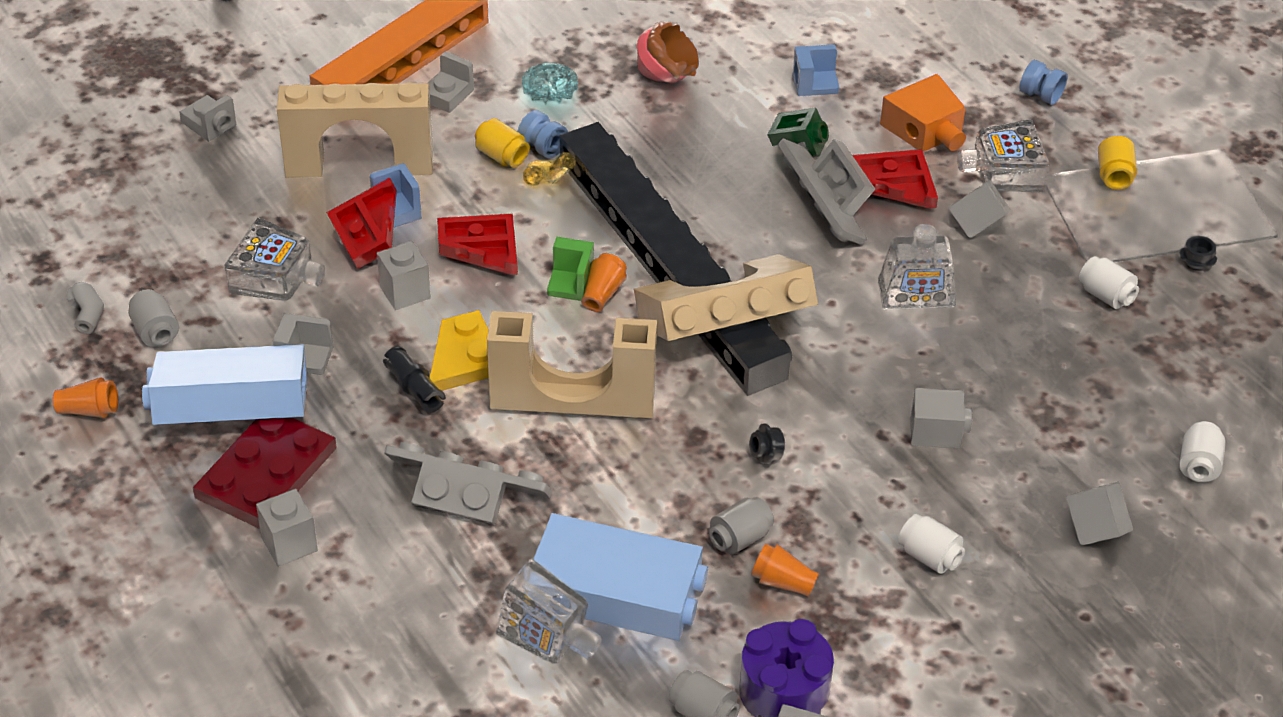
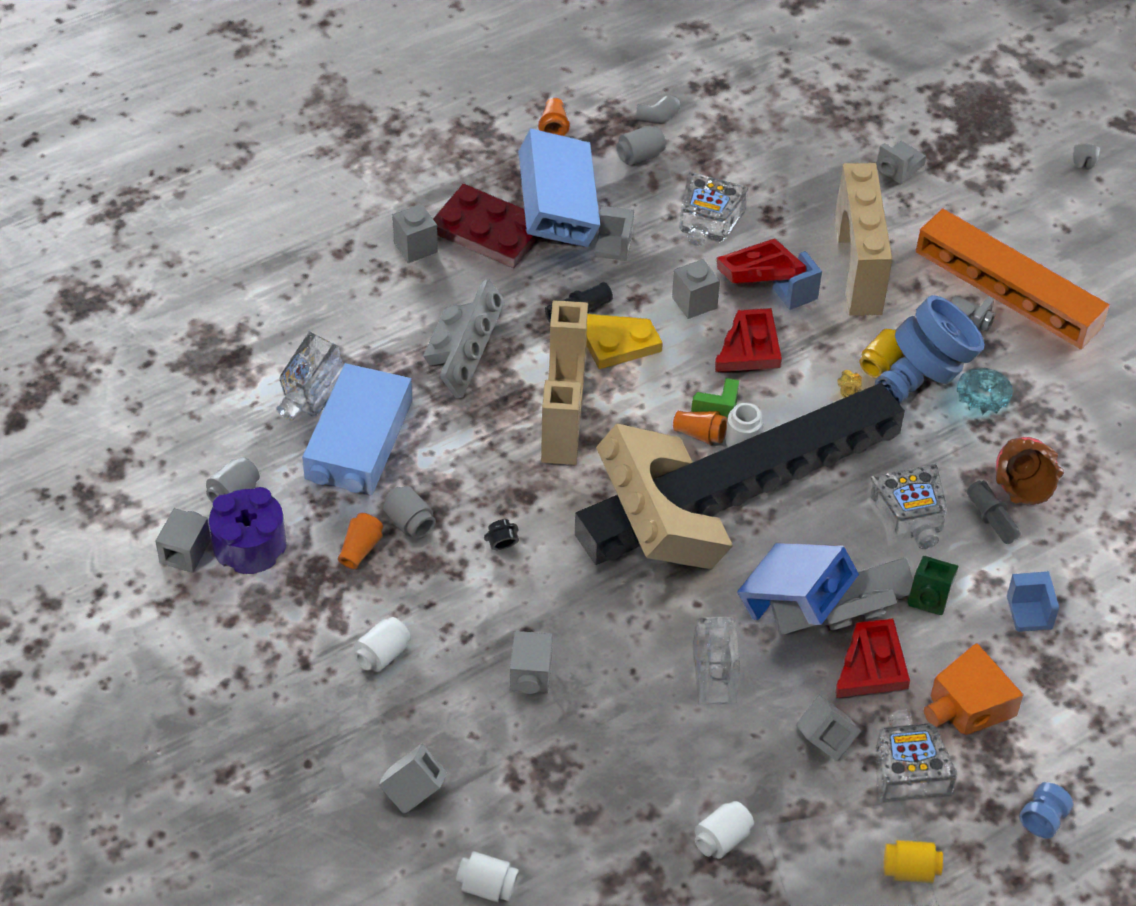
camera: 90 degrees right, 5 degrees up
none -> white brick [726,403,763,447]
none -> panel [737,543,859,625]
none -> clear torso [867,464,947,549]
none -> medium blue wheel [895,295,985,384]
none -> dark grey axle [967,480,1021,544]

